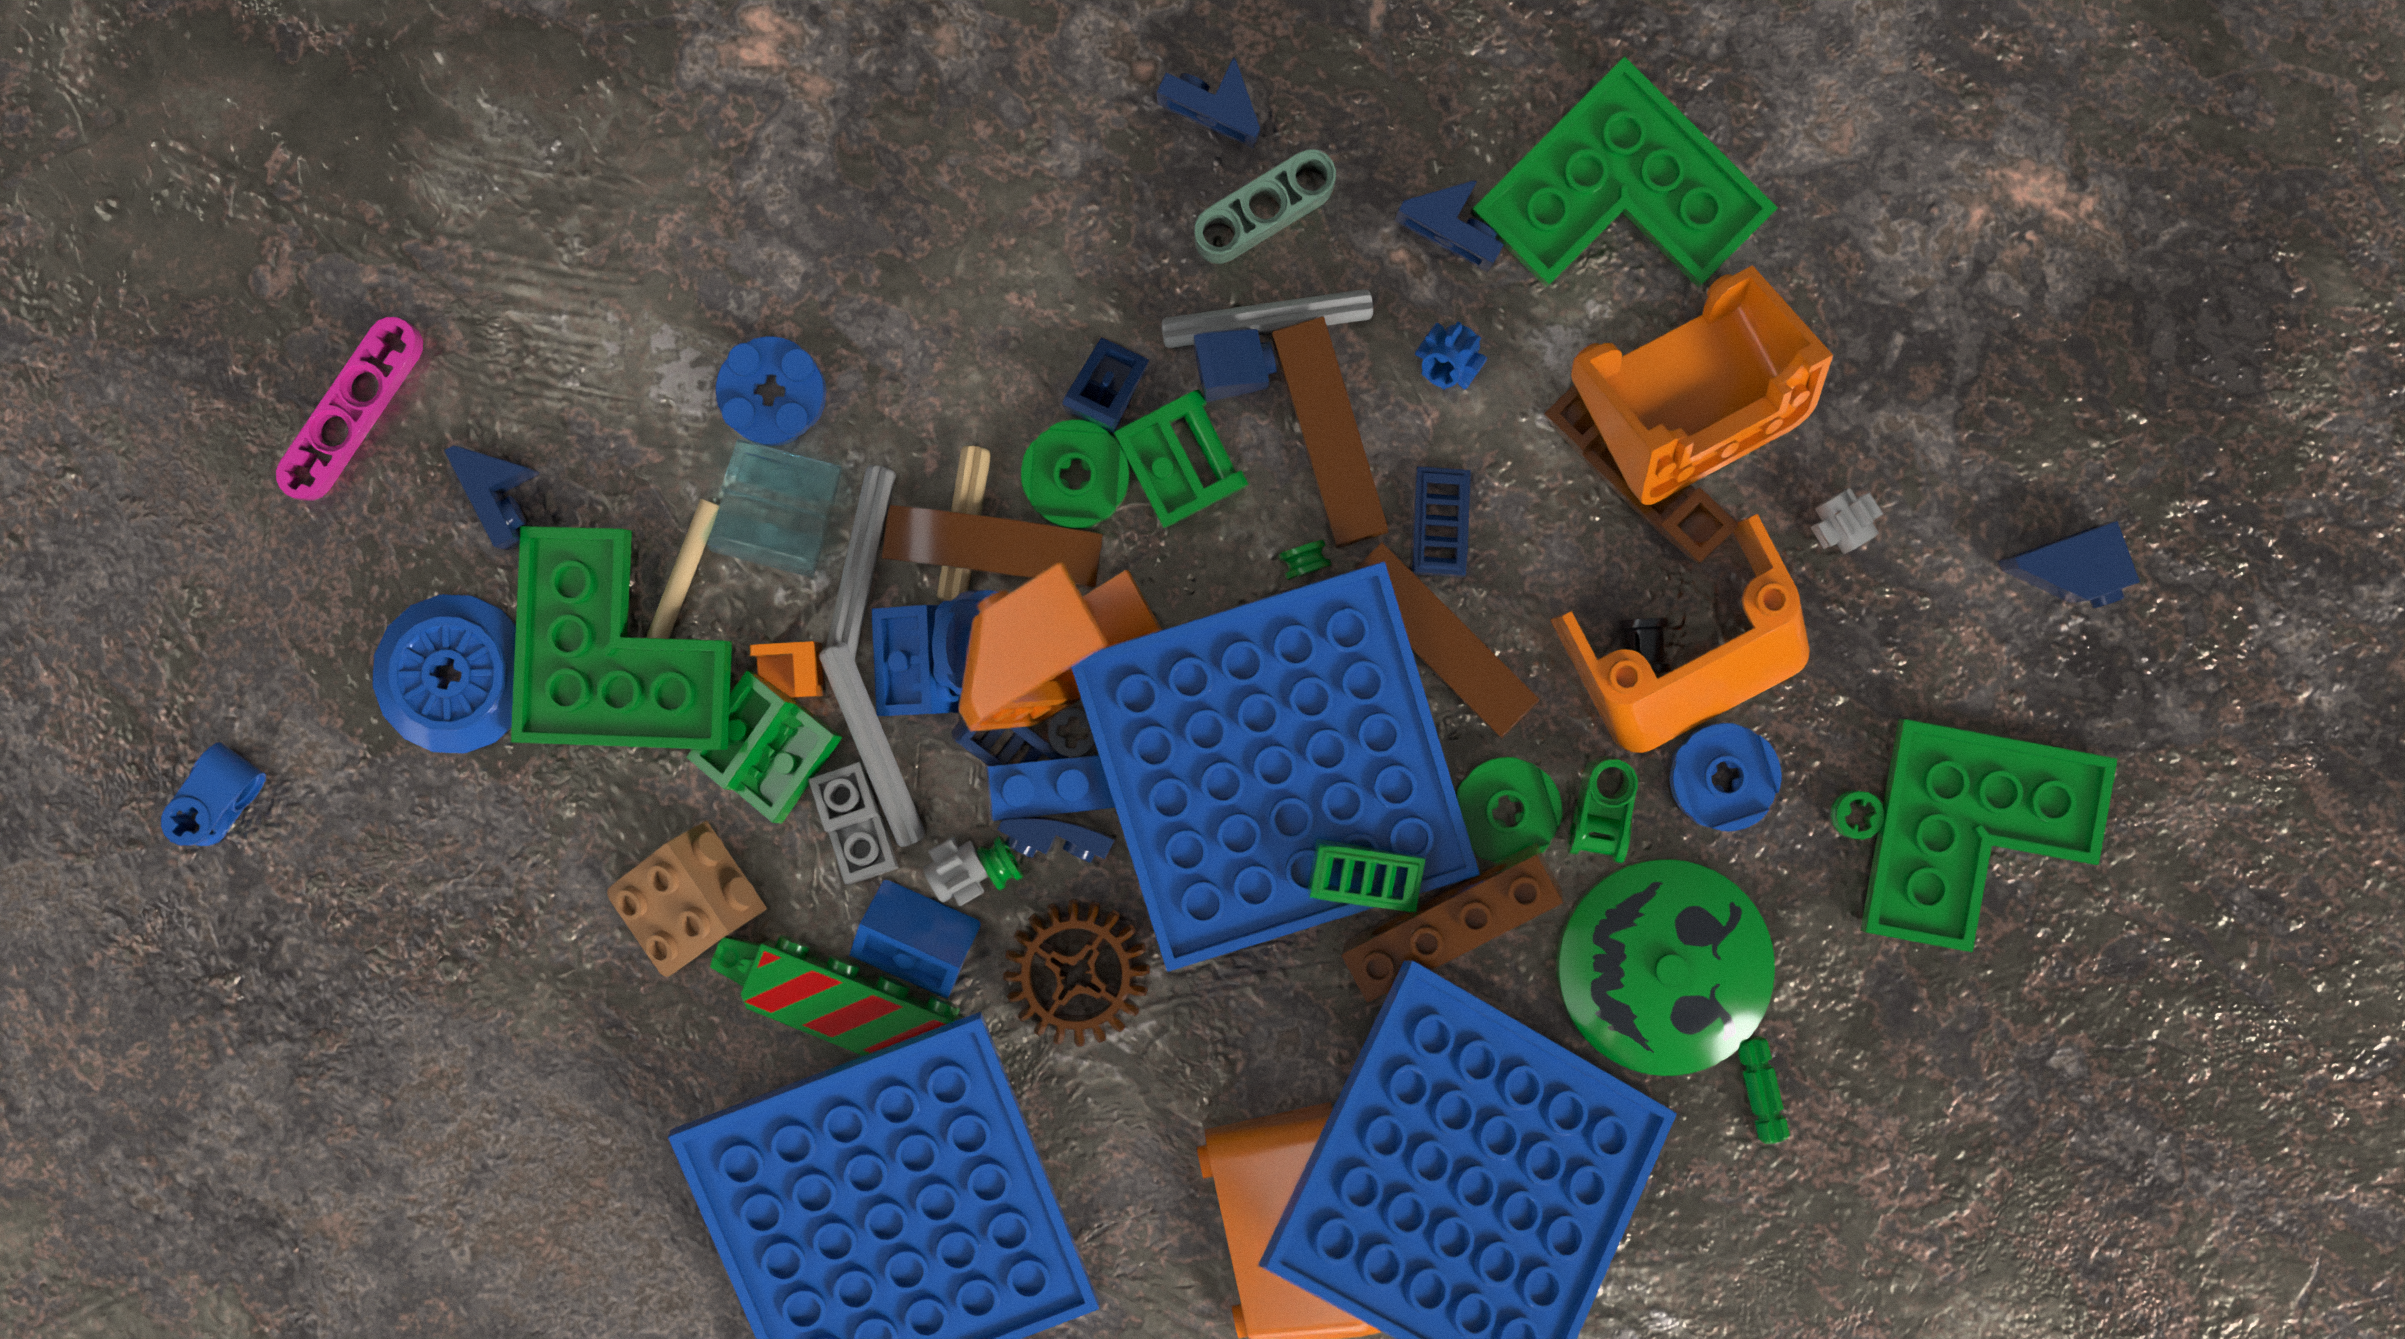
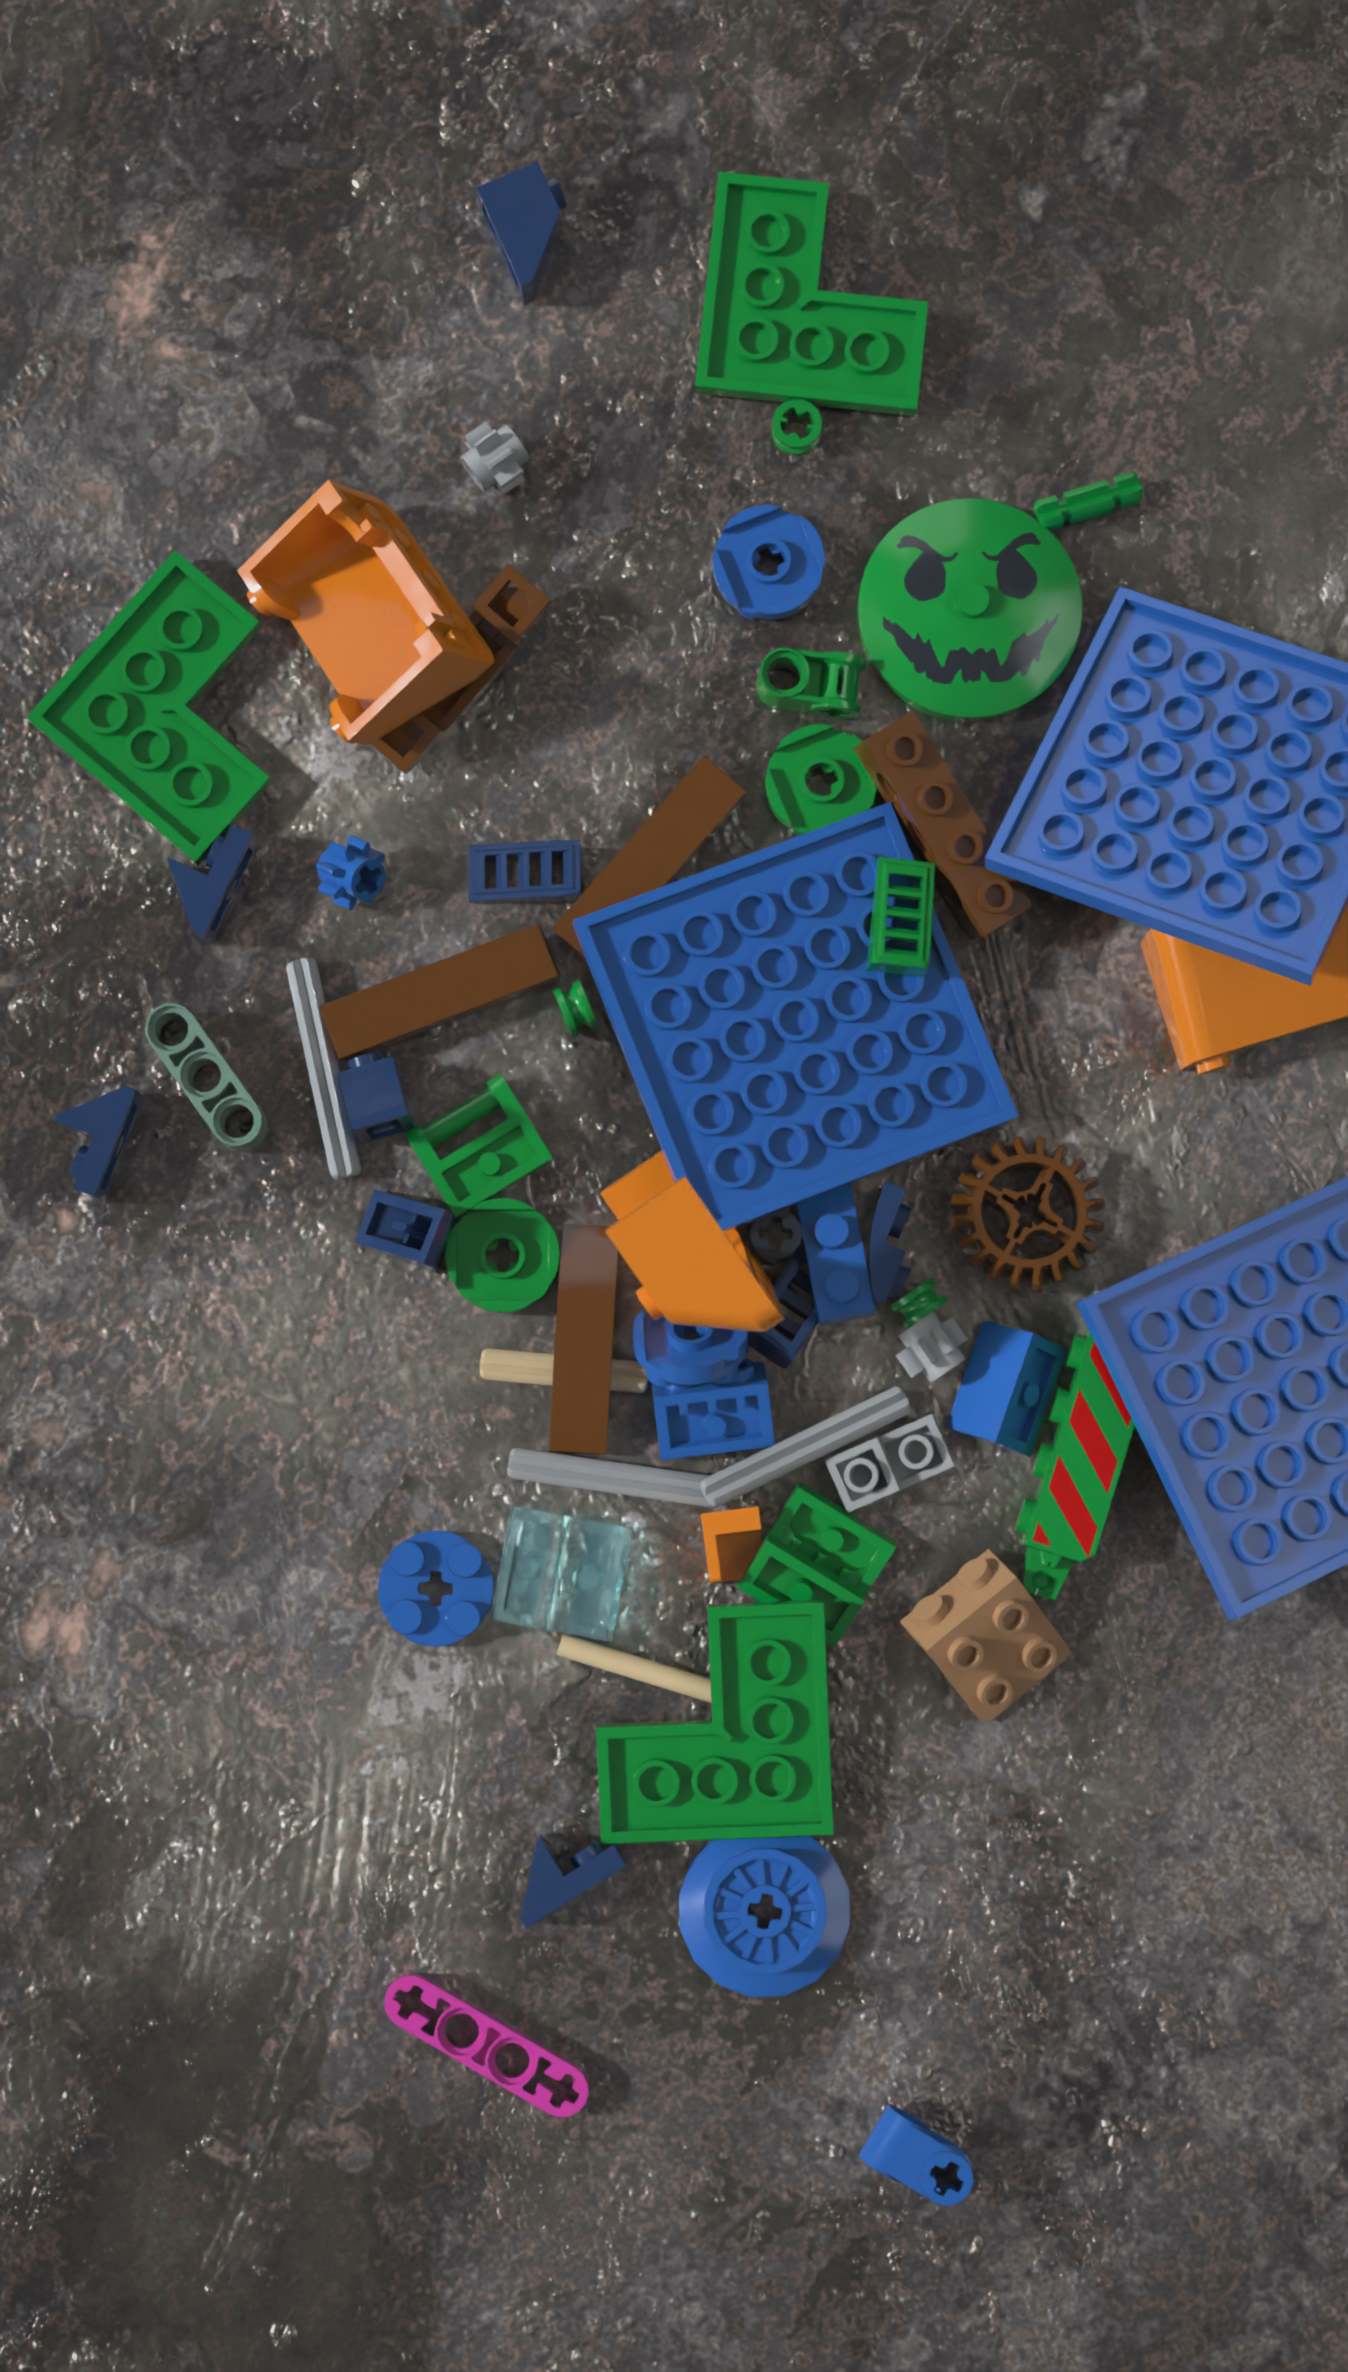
camera: 95 degrees left, 5 degrees down
orange windscreen [1550,514,1810,753] -> none
black bush [1619,618,1671,673] -> none

